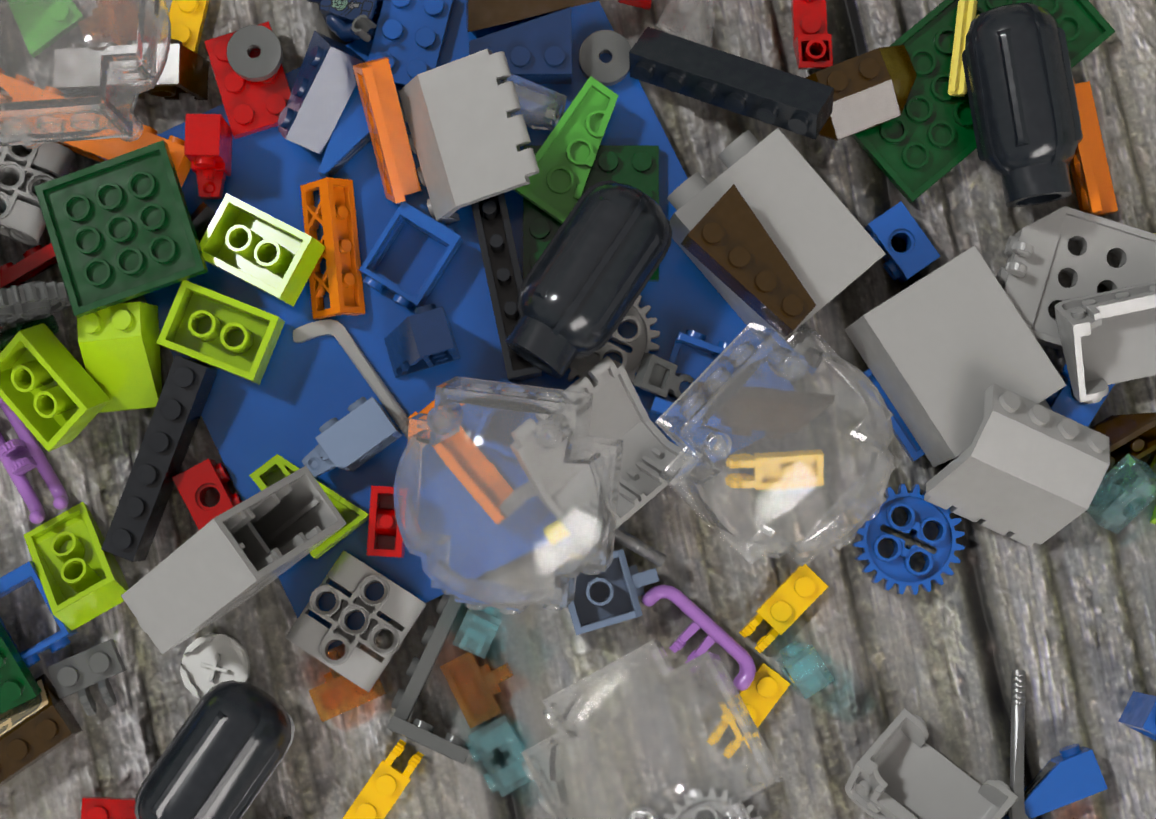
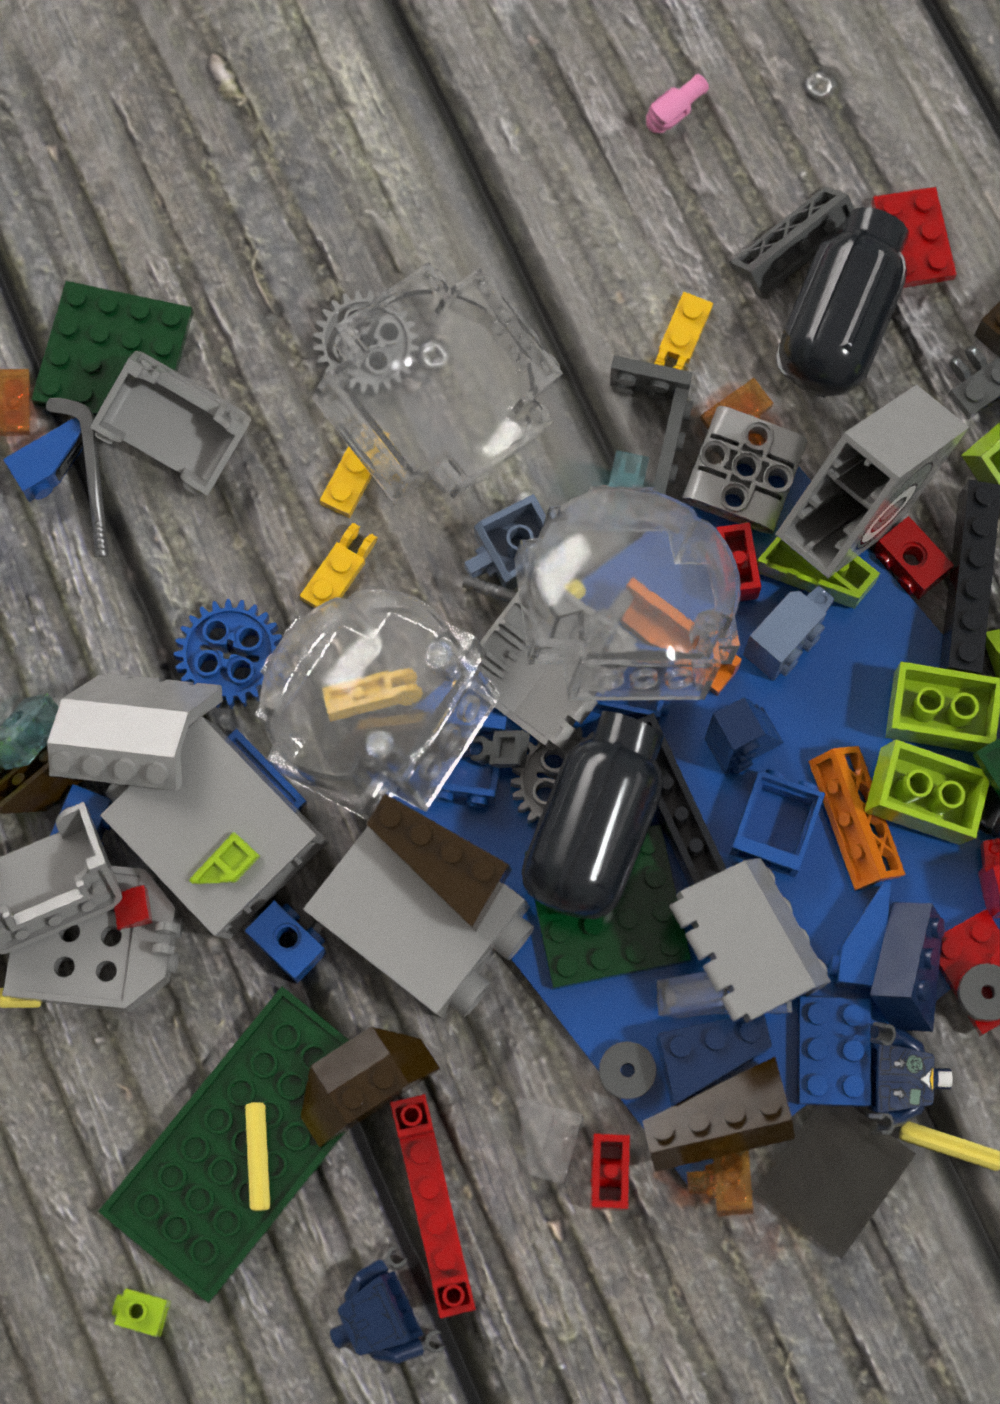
camera: 170 degrees right, 10 degrees down
white tile [180,633,250,699] -> none
light grey piece [293,319,425,448] -> none
orange fence [353,57,421,204] -> none
clear orange hinge [440,650,513,729] -> none
clear light blue brick [466,713,539,797] -> none
bright green wing [514,76,619,224] -> none
black brick [629,27,834,140] -> none
medium lavender piece [641,584,756,691] -> none
clear light blue brick [775,640,835,699] -> none
black piece [962,2,1083,207] -> none
orange fence [1070,79,1118,216] -> none
none -> red slope [114,885,153,930]
none -> lime tile [189,832,260,884]

